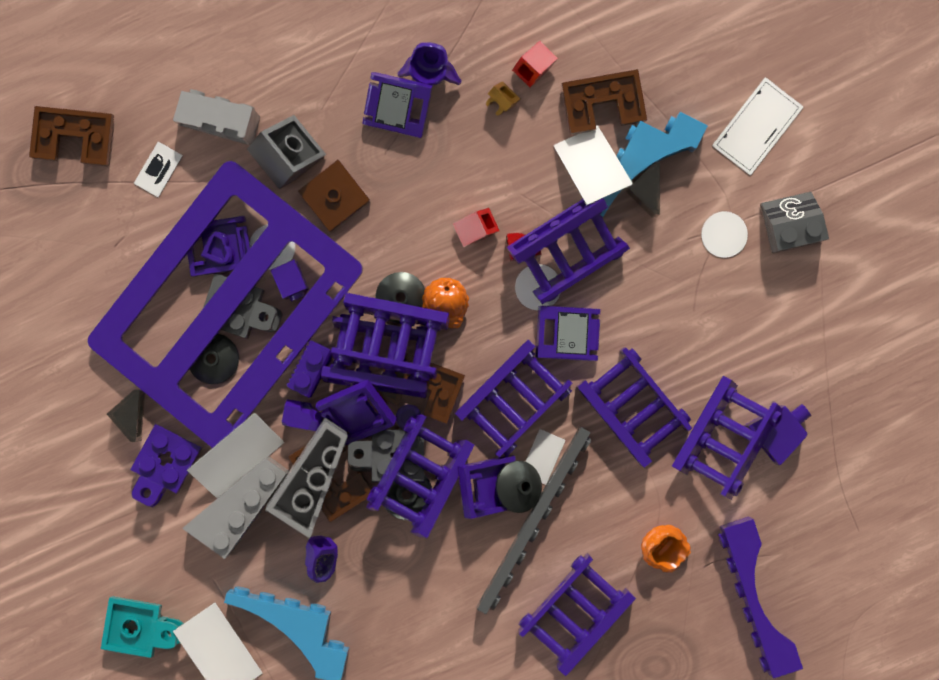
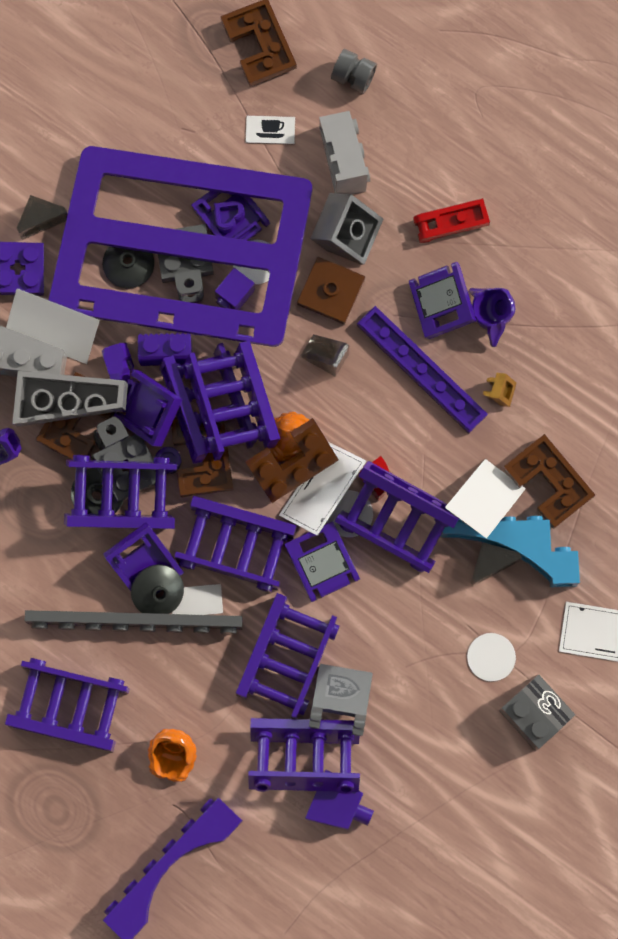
camera: 60 degrees right, 10 degrees down
pearl dark grey dish [375,272,425,323] -> none
brick [453,208,500,247] -> none
brick [512,41,558,88] -> none
none -> reddish brown plate [245,418,339,503]
none -> white sticker [279,442,366,535]
none -> clear smoke slope [301,334,349,377]
none -> flag [309,664,373,736]
none -> dark grey wheel [331,49,377,94]
none -> dark purple tile [357,306,488,434]
none -> red plate [413,198,490,243]

